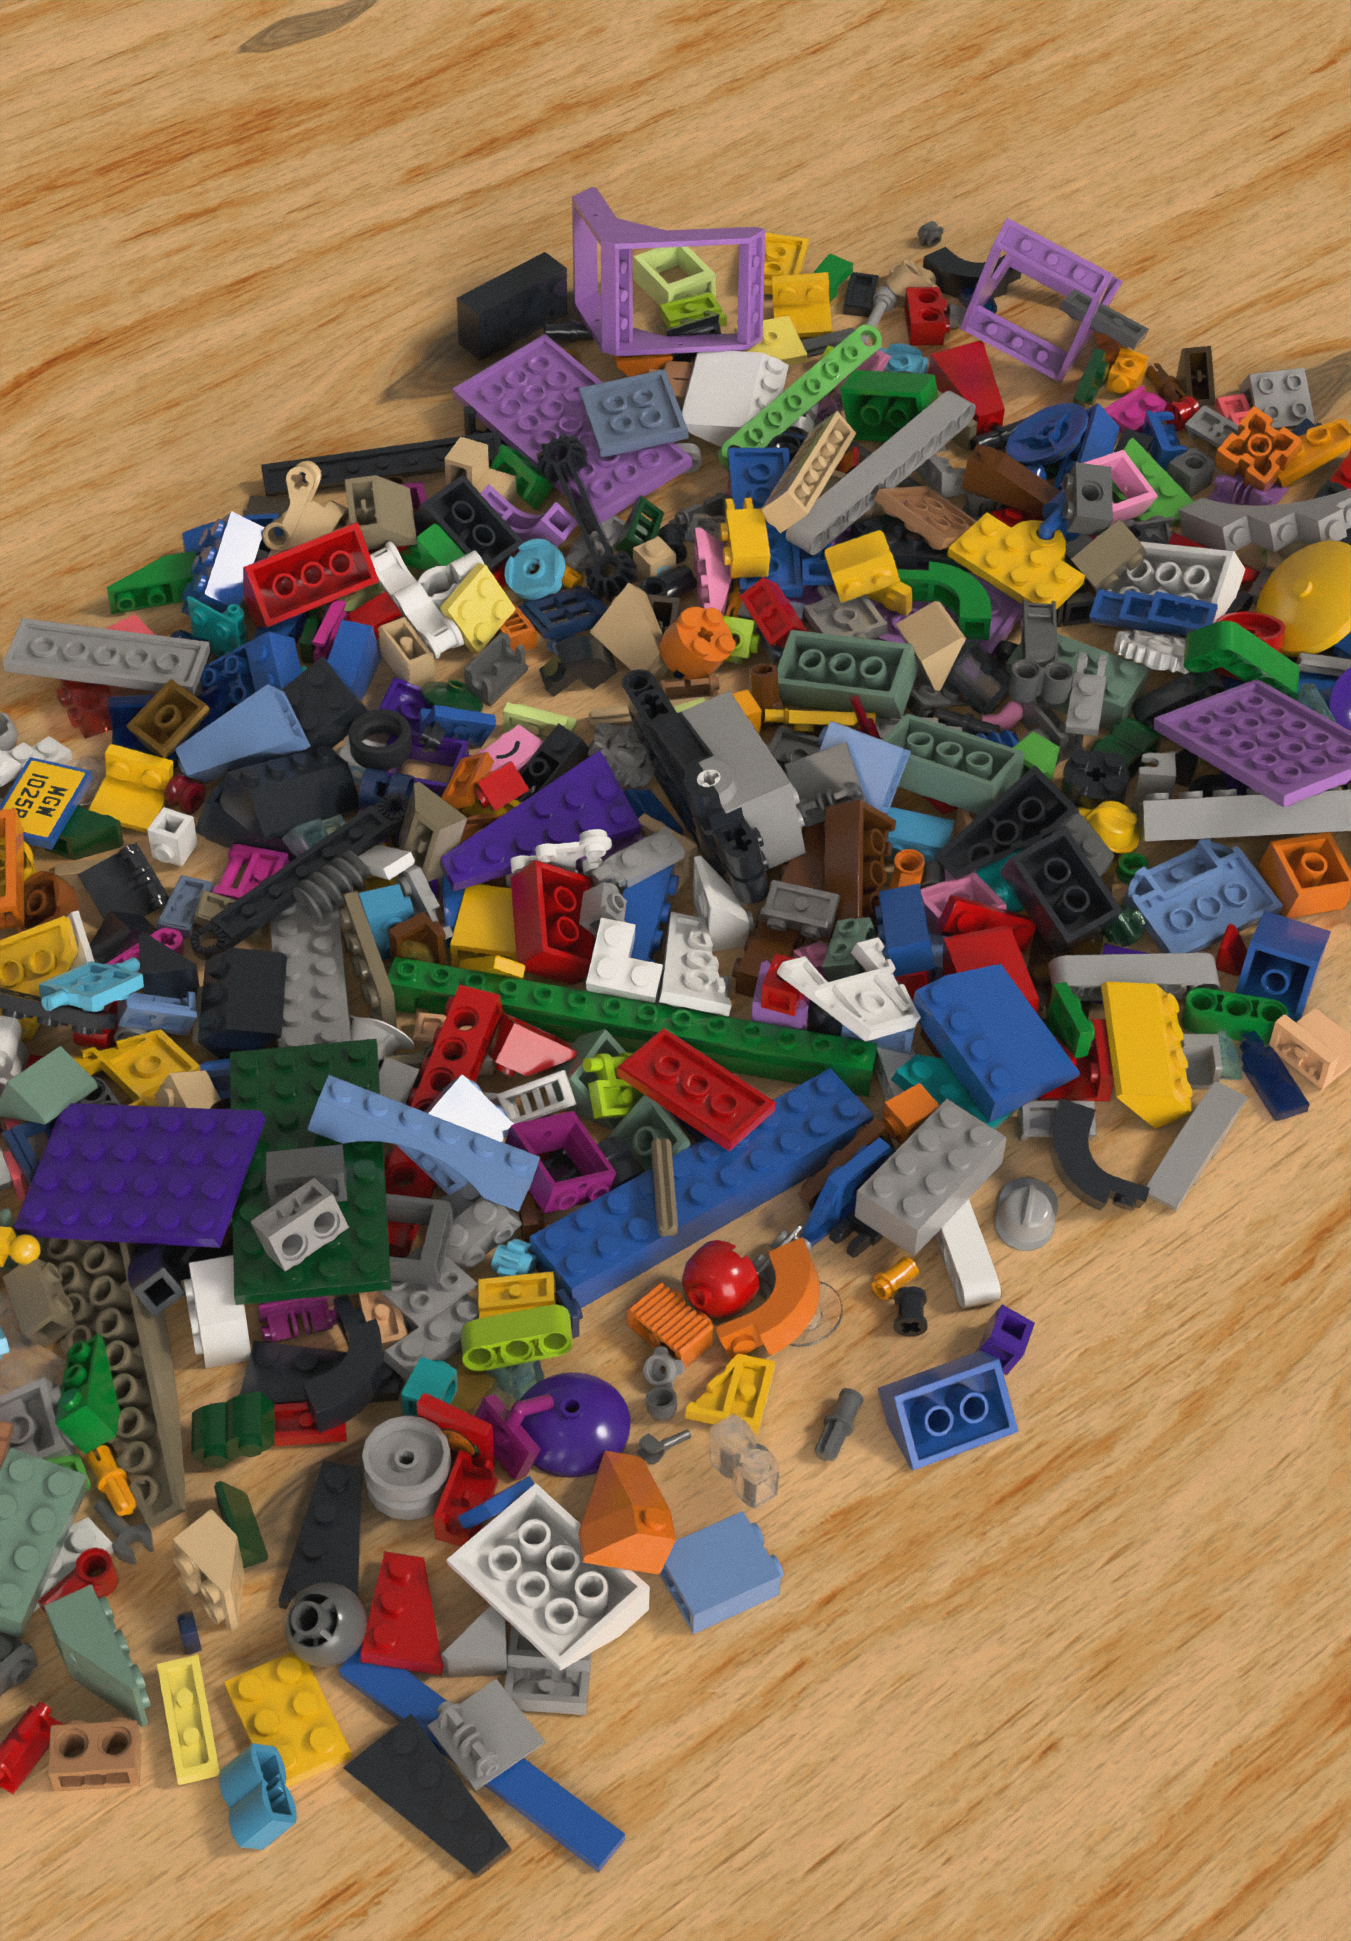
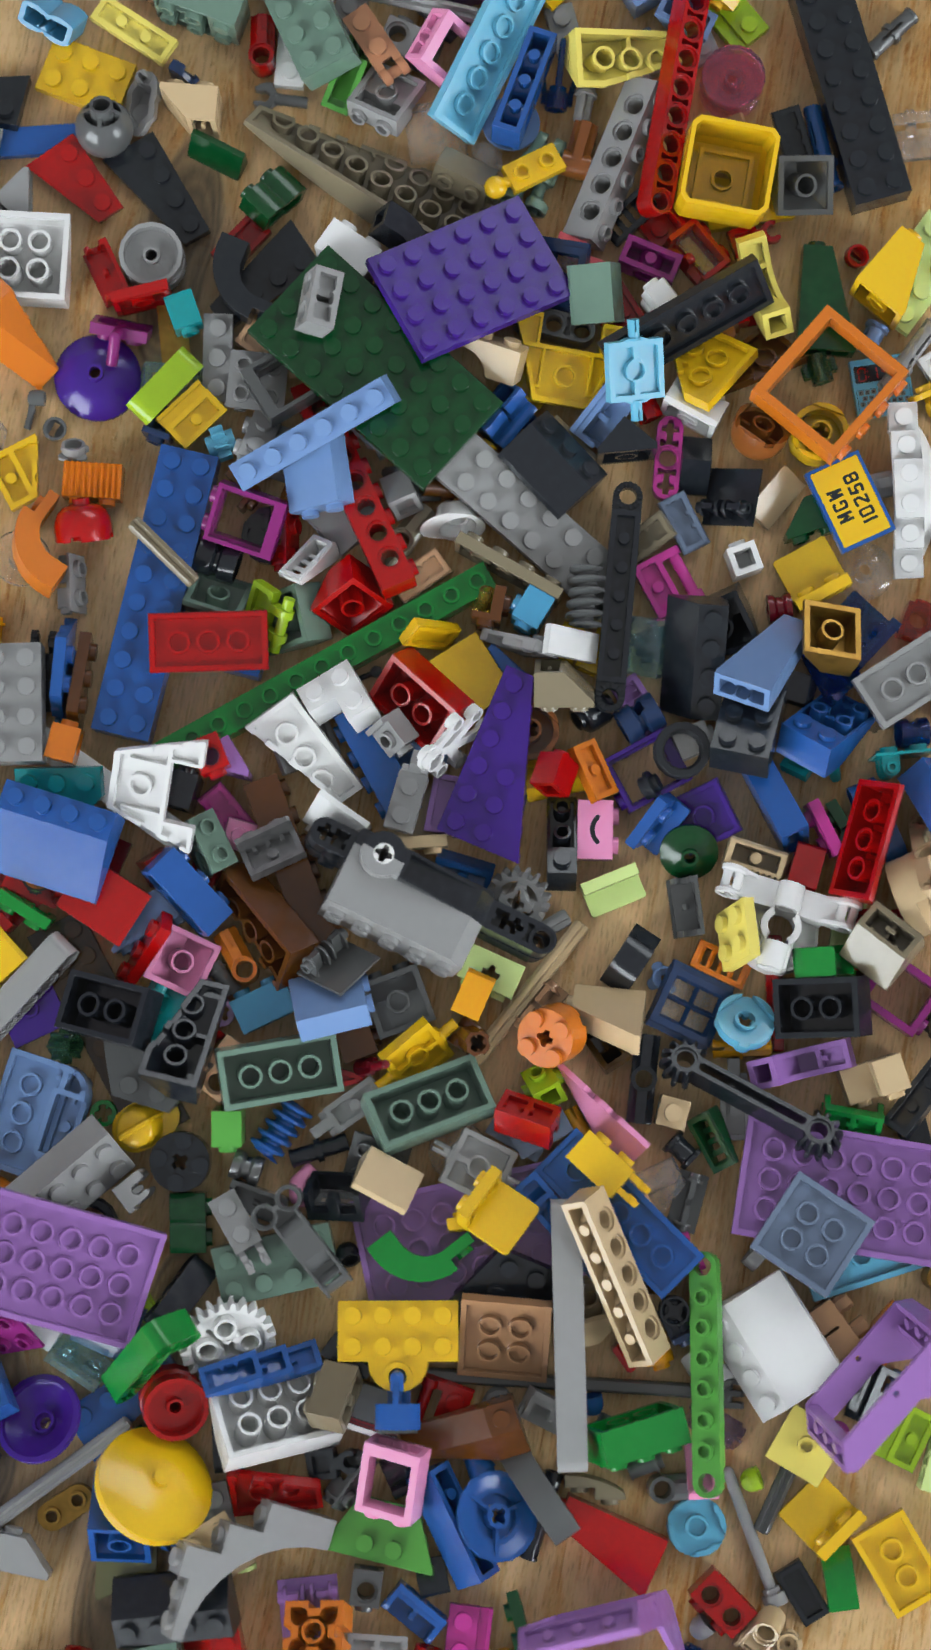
camera: 140 degrees right, 35 degrees up
green slope [55,1334,120,1454] -> none
light orange axle [86,1445,138,1516] -> none
dark grey hinge [266,1144,348,1207] -> none
blue tile [457,1476,534,1530] -> none
dark grey brick [1062,462,1113,536] -> none
none -> light grey arm [125,69,162,137]
none -> dark grey slope [500,1451,581,1546]

